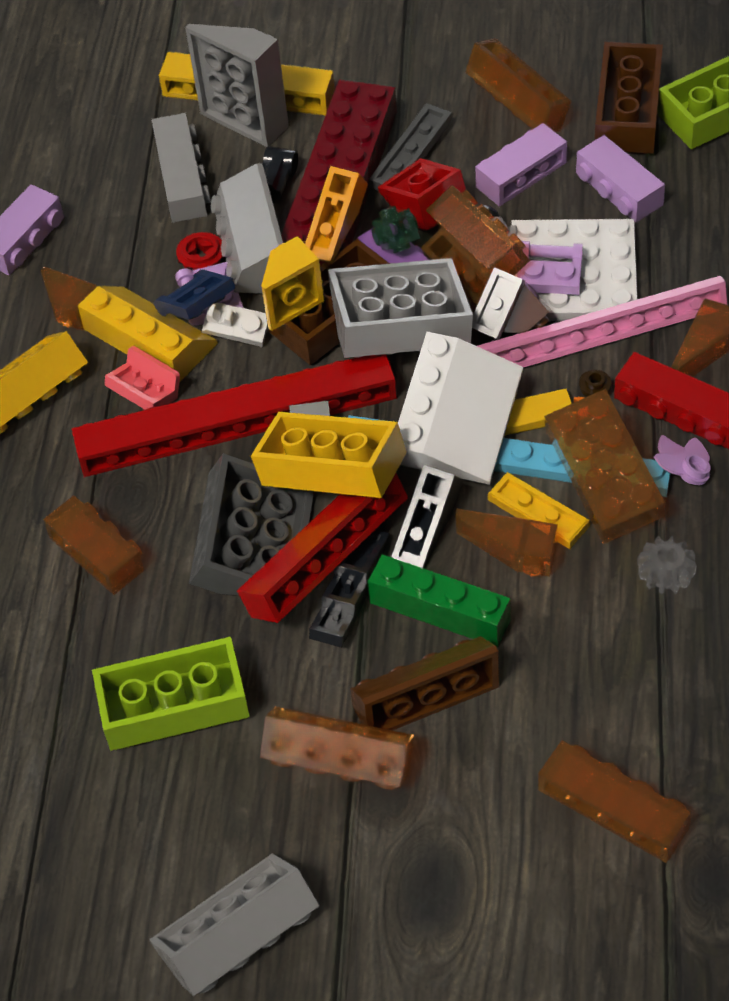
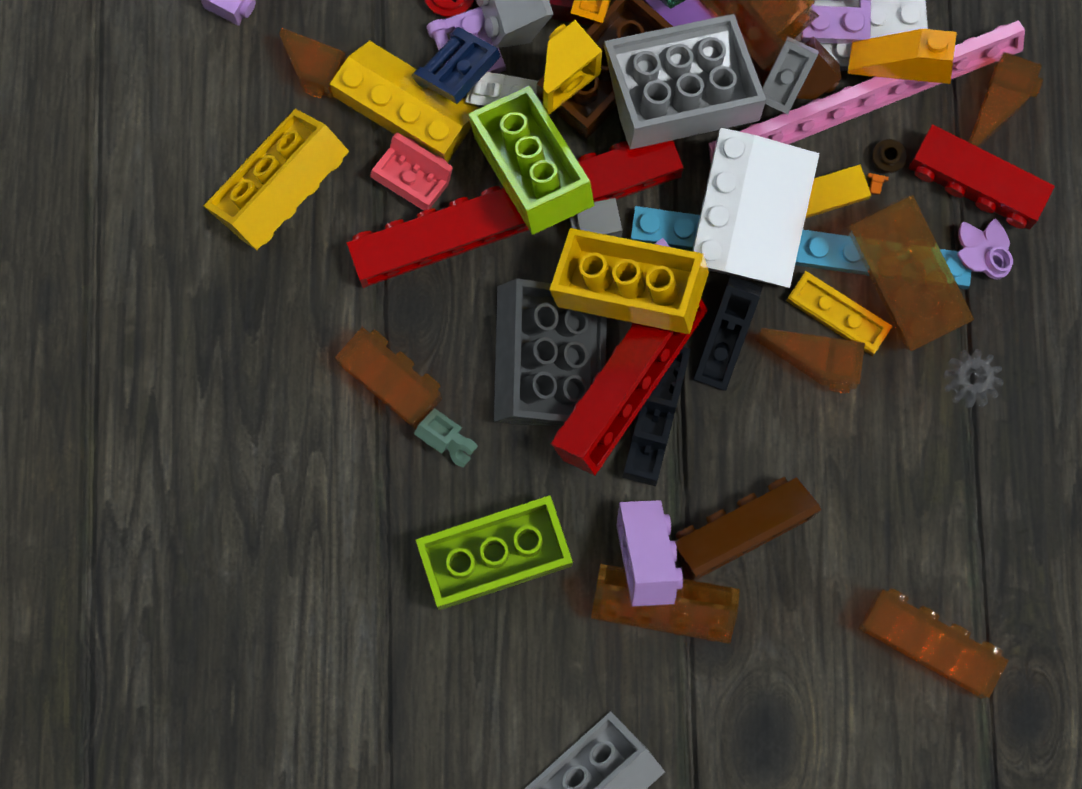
camera: 10 degrees left, 25 degrees up
green brick [368,554,511,648] -> none
none -> sand green plate [414,408,478,467]
none -> lime brick [468,85,595,235]
none -> lavender brick [616,500,683,606]
none -> light orange slope [848,29,957,84]

